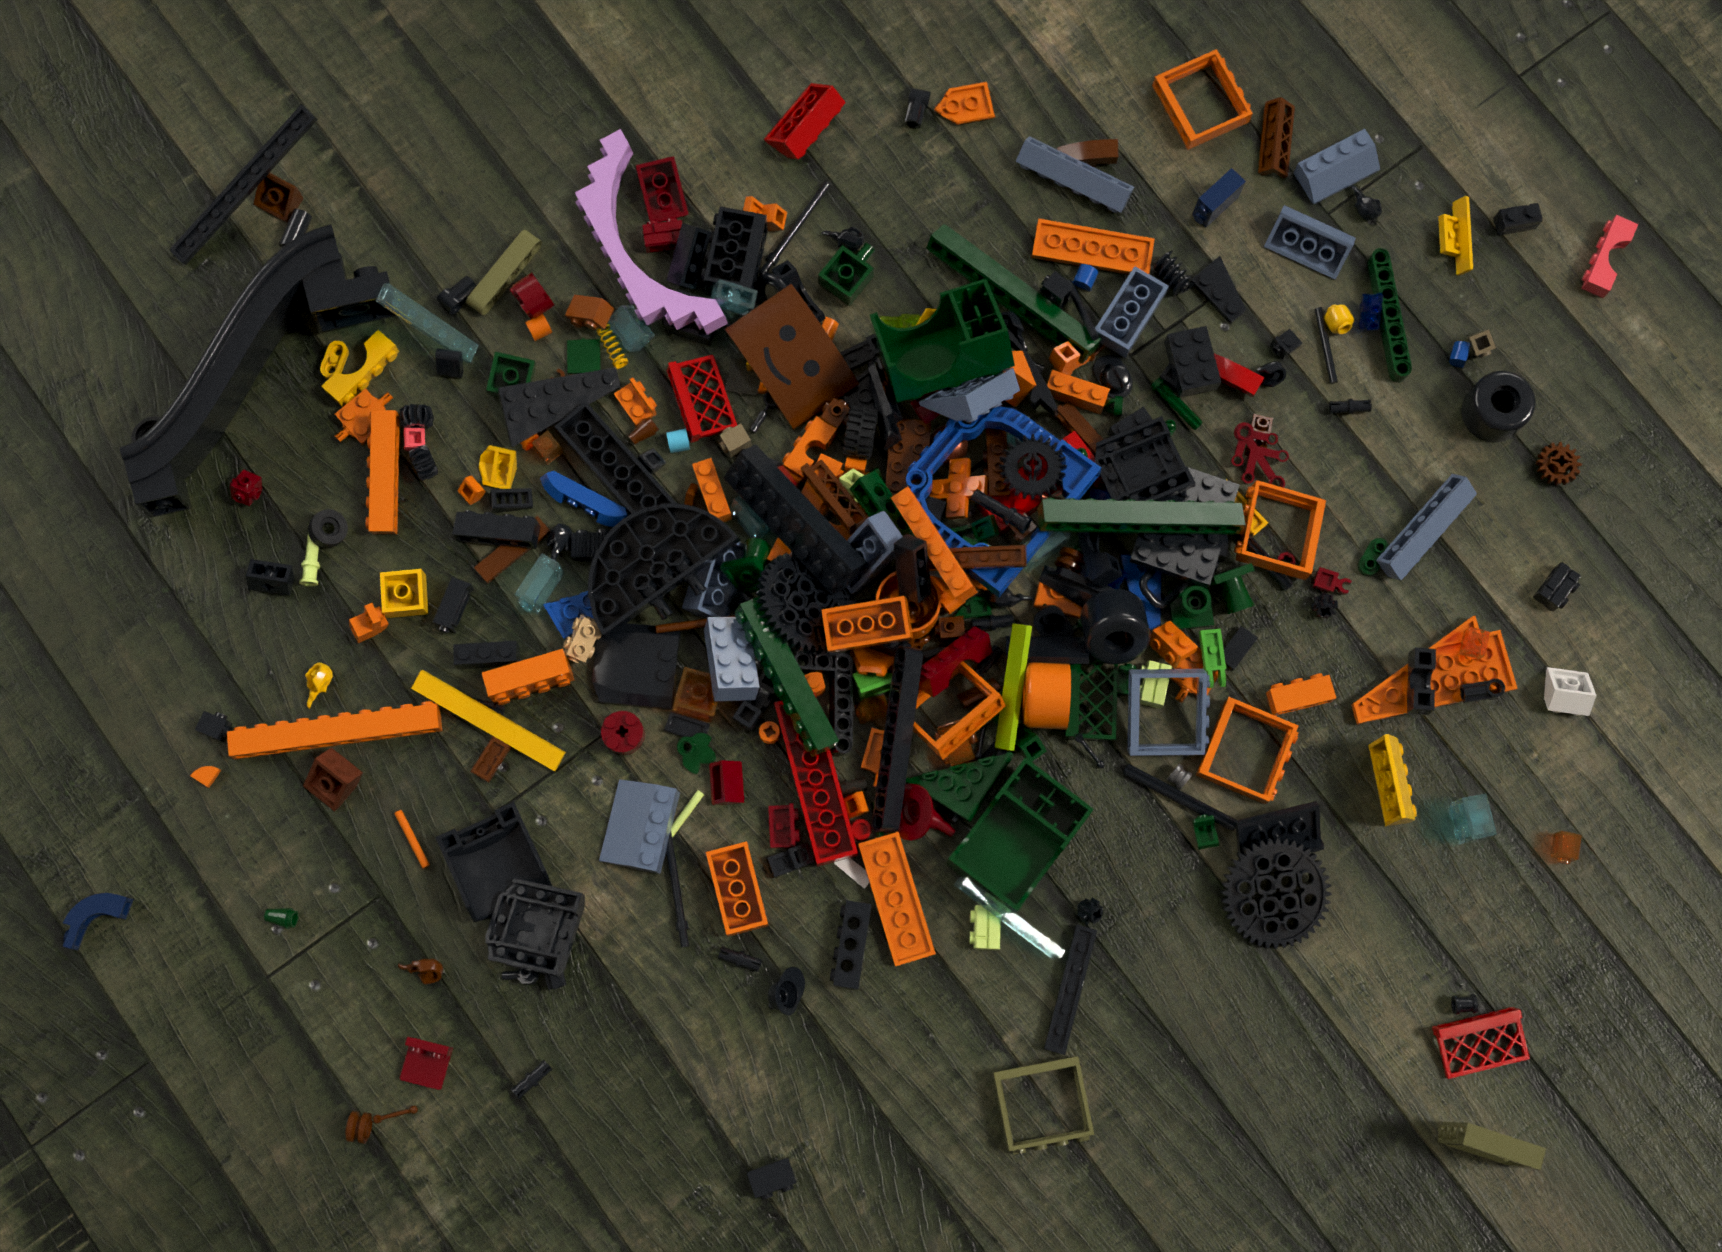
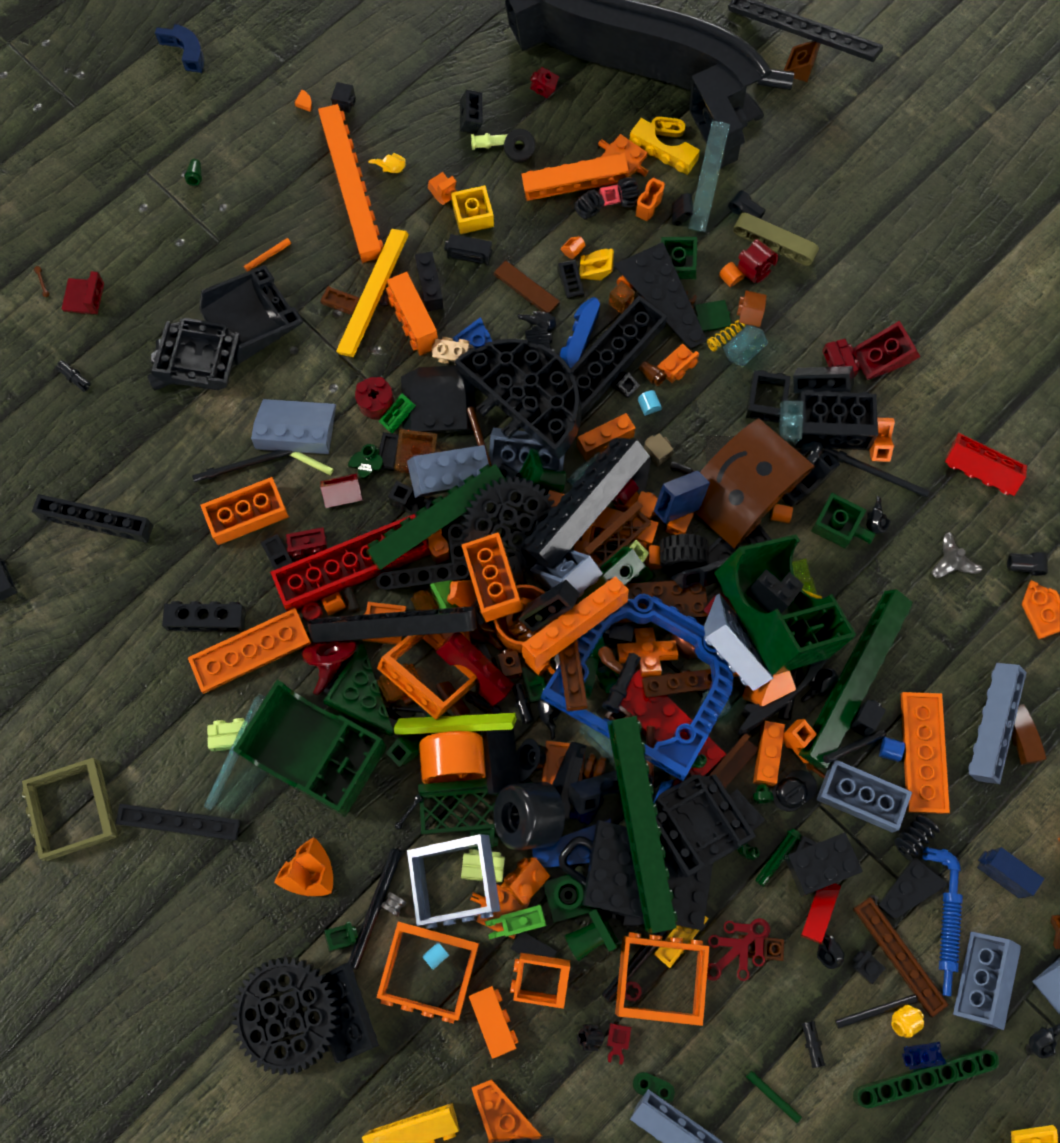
camera: 85 degrees right, 5 degrees down
copper slope [303,747,363,812] -> none
reddish brown wheel [345,1111,372,1144] -> none
reddish brown piece [398,958,443,984] -> none
black brick [452,510,541,549] -> none
clear light blue window [515,553,565,614] -> none
lavender arch [575,129,728,335] -> none
red fence [667,355,737,443] -> none
reddish brown tile [684,483,699,506] -> none
black pin [718,946,762,972] -> none
orange wheel [759,721,780,744] -> none
black piece [768,967,805,1015] -> none
reddish brown brick [821,398,851,432] -> none
white sticker [834,858,869,889] -> none
black gear [999,434,1067,500] -> none
black gear [1077,897,1103,925] -> none
none -> black brick [32,494,153,543]
none -> orange brick [274,837,333,896]
none -> green tile [379,393,416,434]
none -> medium azure brick [423,942,449,969]
none -> orange window [510,952,570,1009]
none -> reddish brown arm [598,646,623,674]
none -> orange brick [636,178,665,221]
none -> dark blue brick [654,470,710,524]
none -> black brick [745,569,804,613]
none -> dark green bar [746,1070,802,1123]
none -> reddish brown tile [853,897,949,1017]
none -> blue piece [923,847,963,997]
none -> flat silver piece [931,532,982,578]

